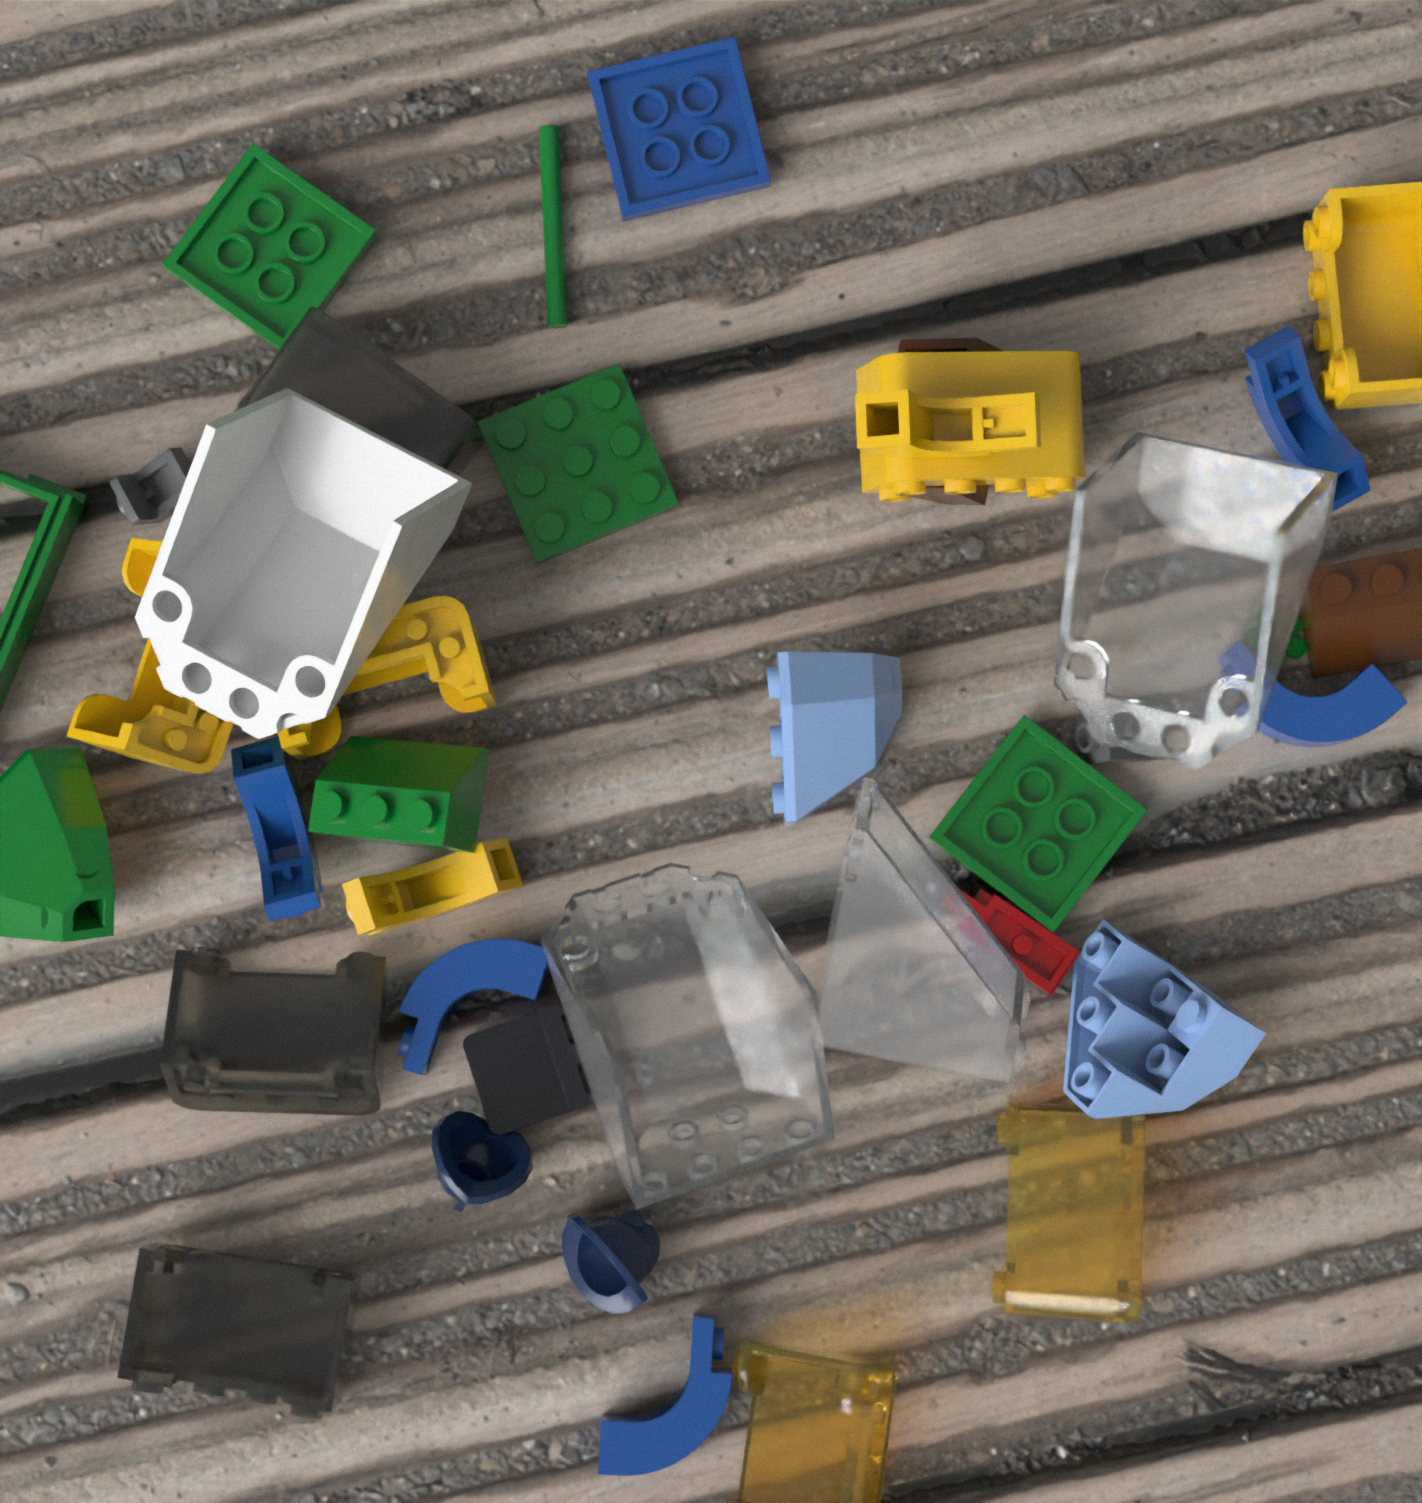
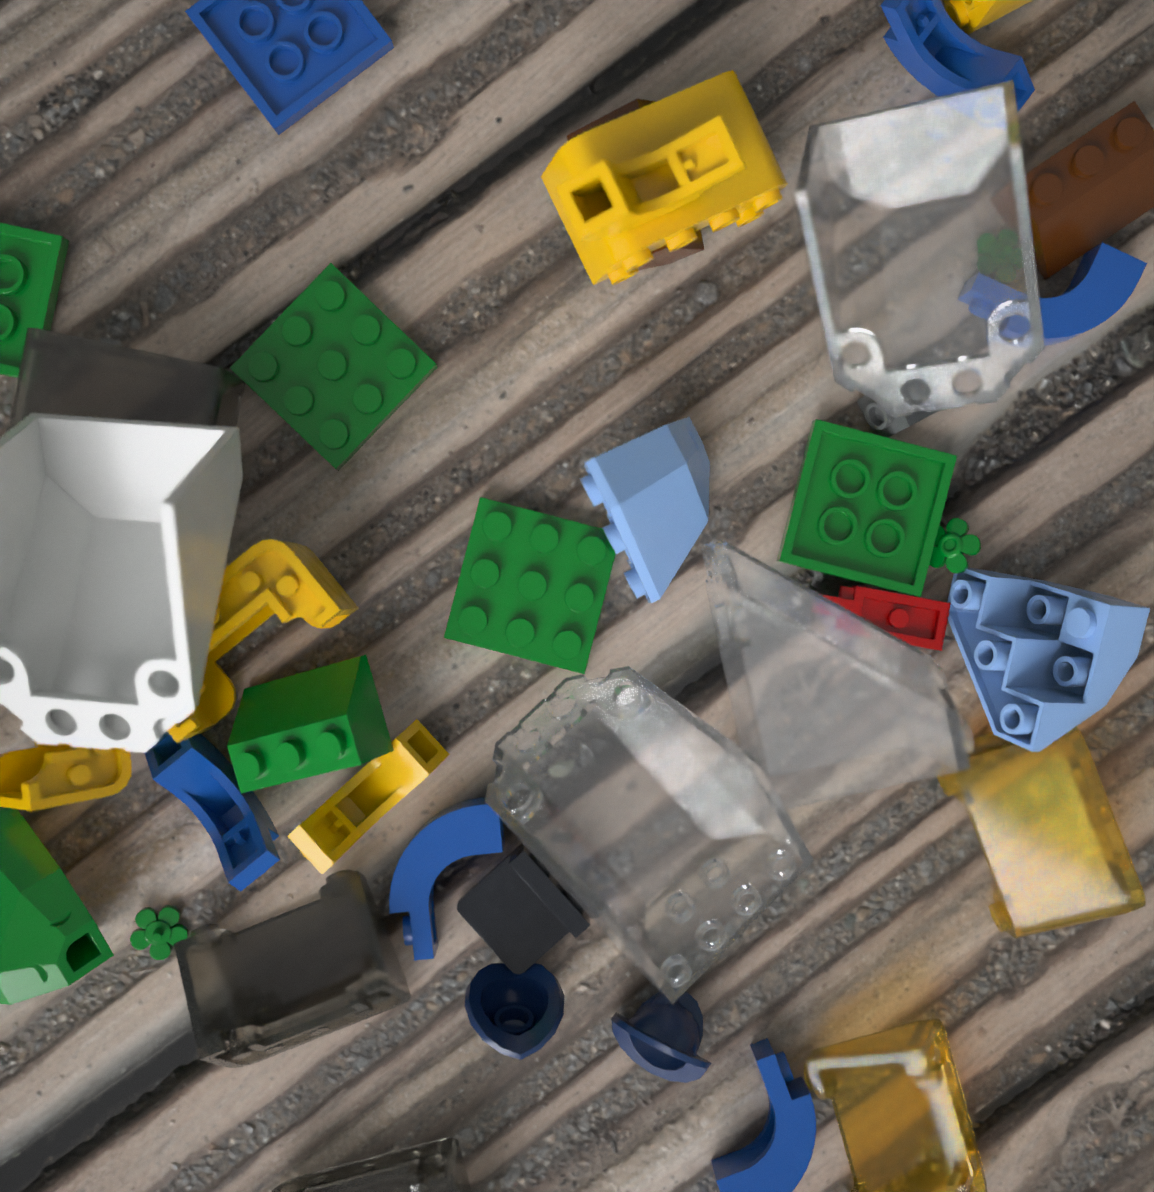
camera: 25 degrees left, 5 degrees up
green bar [539,125,568,329] -> none
none -> green plant [130,905,188,960]
none -> green plate [444,497,616,674]
none -> green plant [929,518,981,574]

